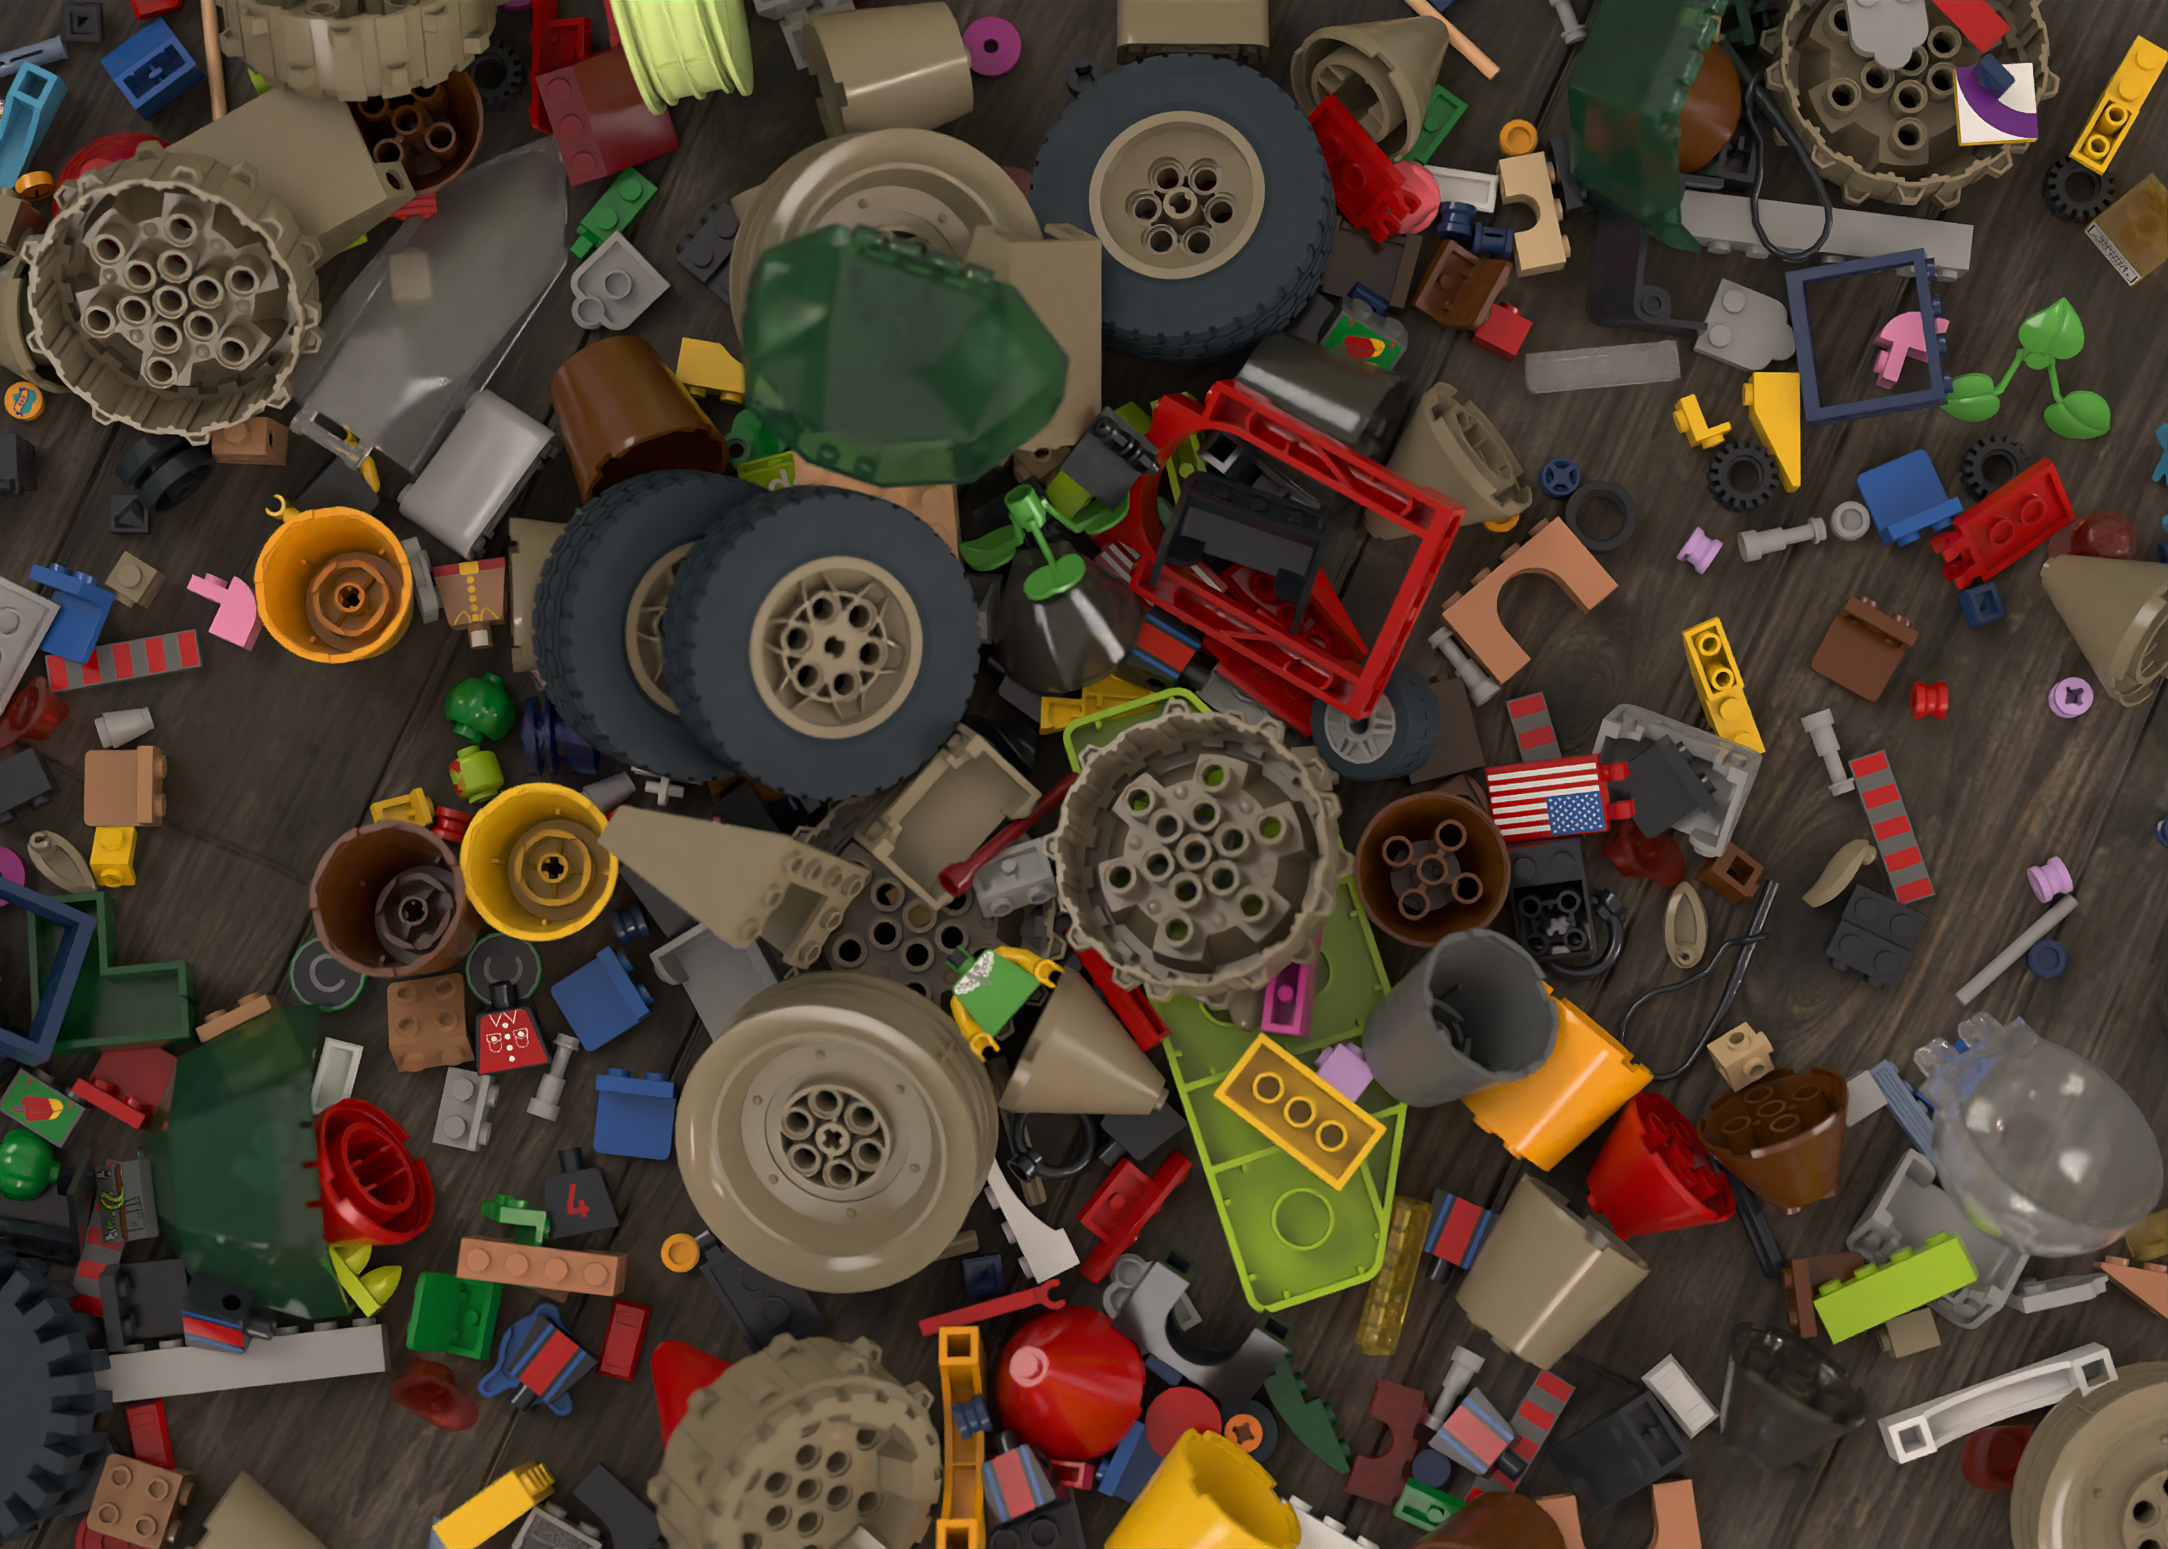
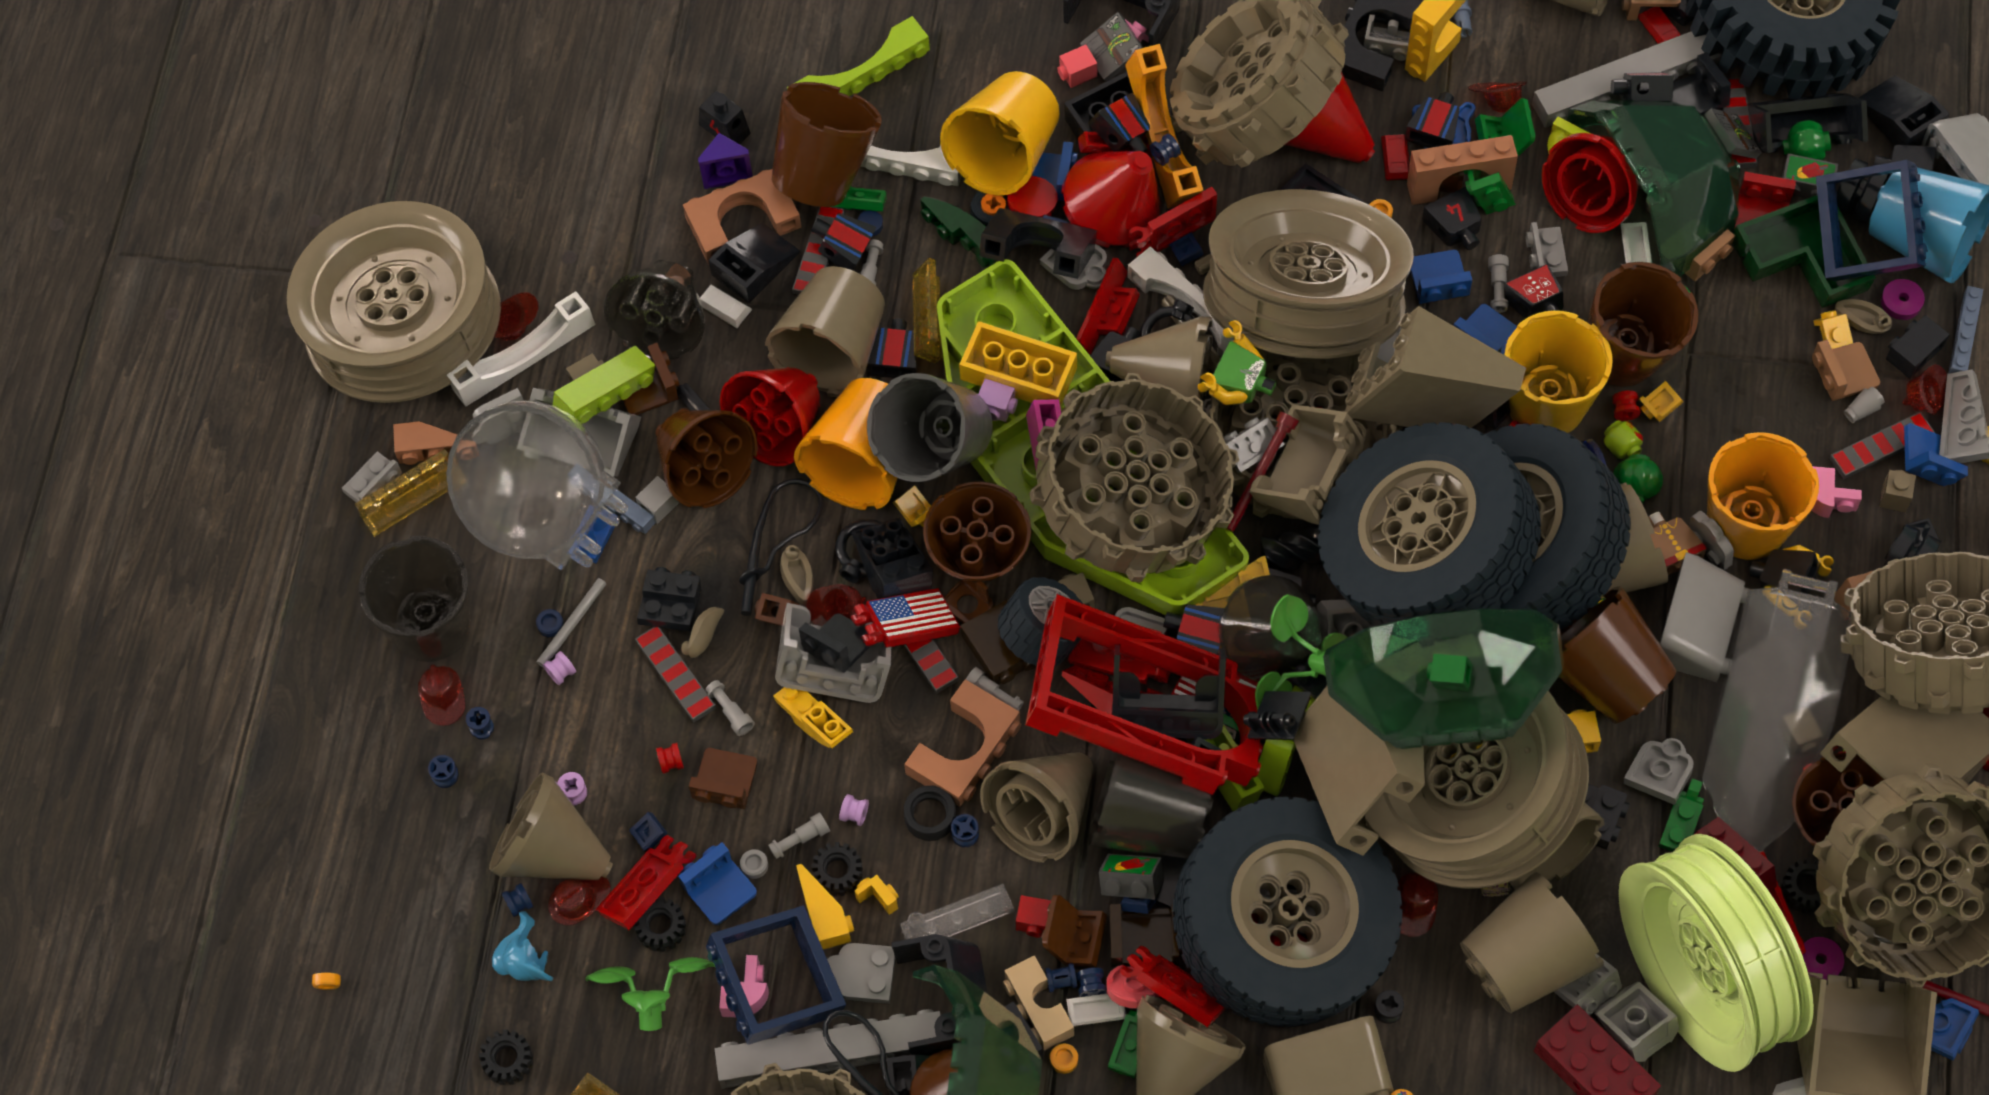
camera: 165 degrees right, 20 degrees down
medium nougat bracket [387,973,475,1072] -> none
magenta piece [962,17,1021,79] -> none
clear red arch [1344,1377,1429,1506] -> none
tan brick [1706,1022,1775,1092] -> none
none -> green brick [1427,654,1473,692]

